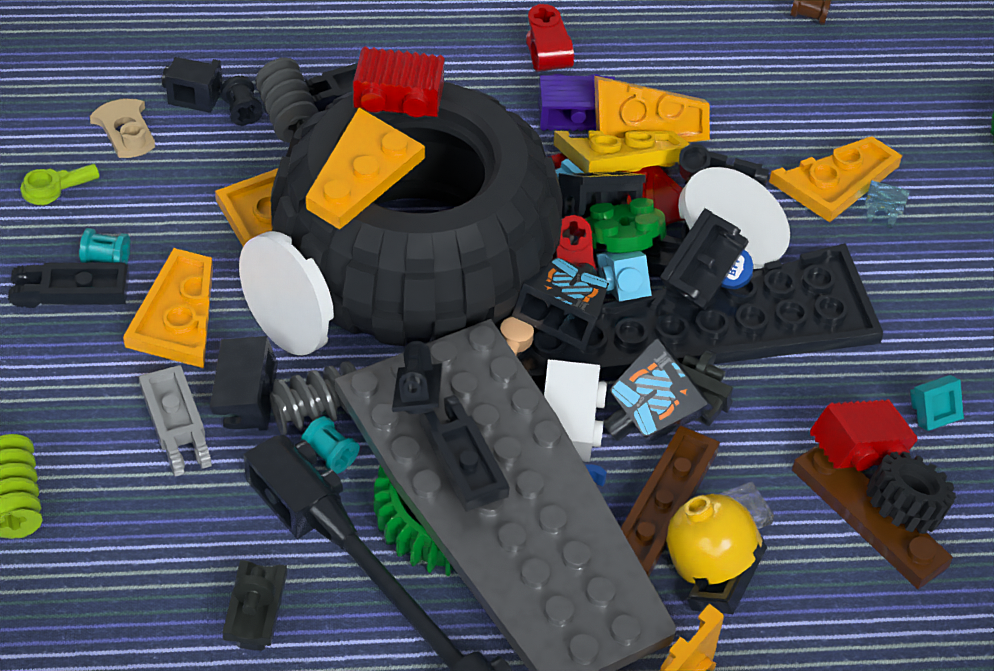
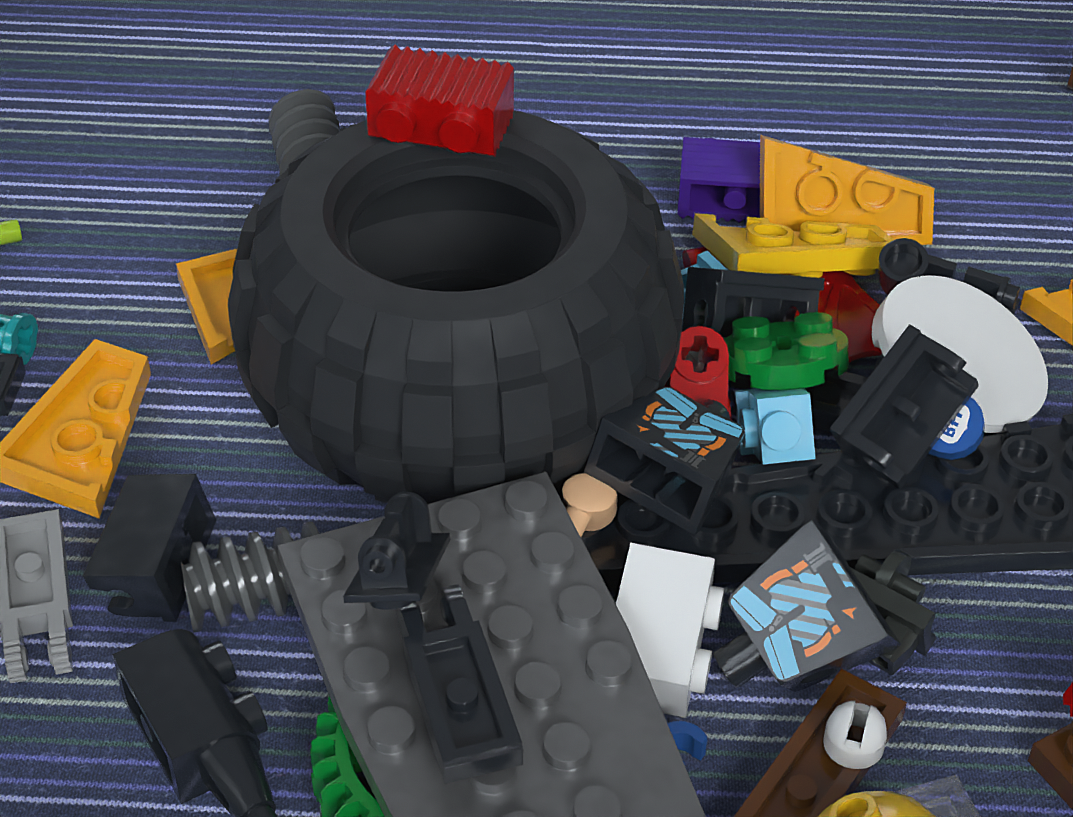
camera: 10 degrees right, 5 degrees down
tan piece [90,99,155,158] -> none
black brick [162,57,223,113] -> none
black bush [220,75,263,126] -> none
white tile [239,231,334,355] -> none
teal bush [301,416,360,474] -> none
light orange wing [306,108,425,230] -> none
red piece [526,4,574,72] -> none
none -> white hinge [823,701,887,769]

